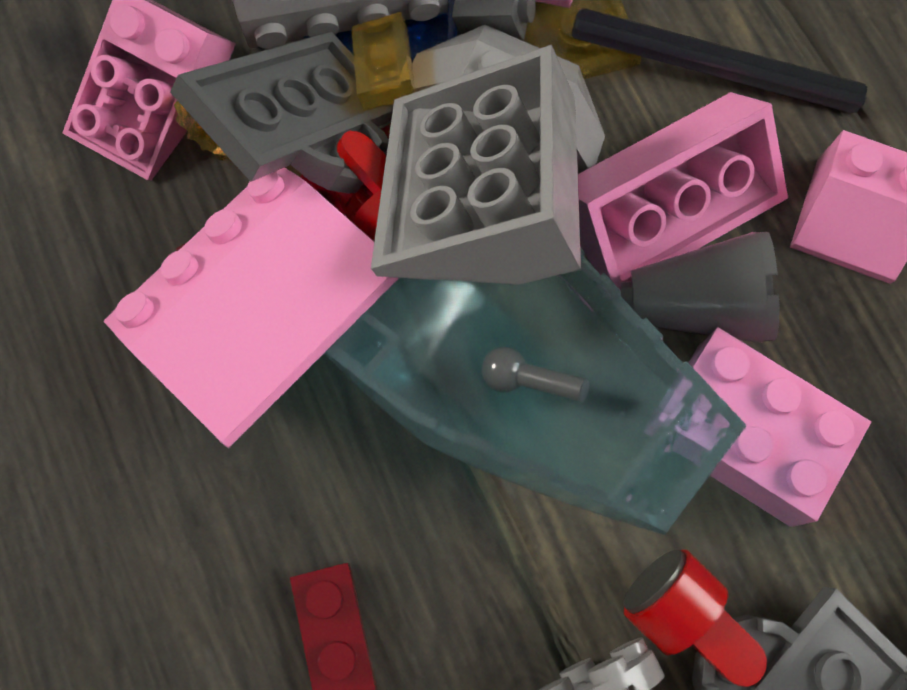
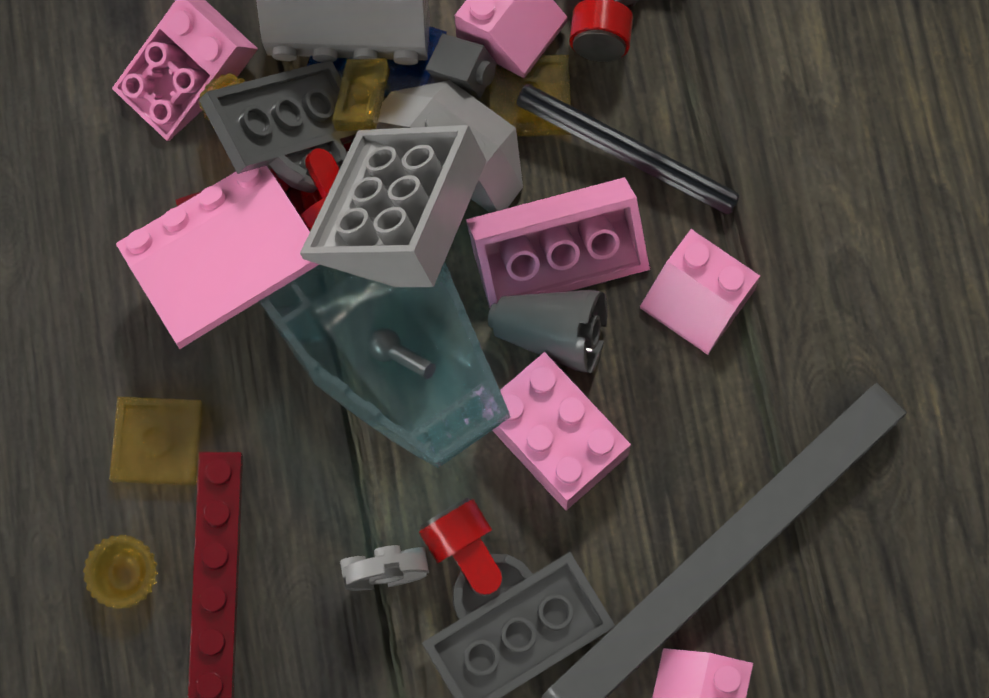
camera: 20 degrees right, 0 degrees up
none -> clear yellow tile [109,397,203,486]

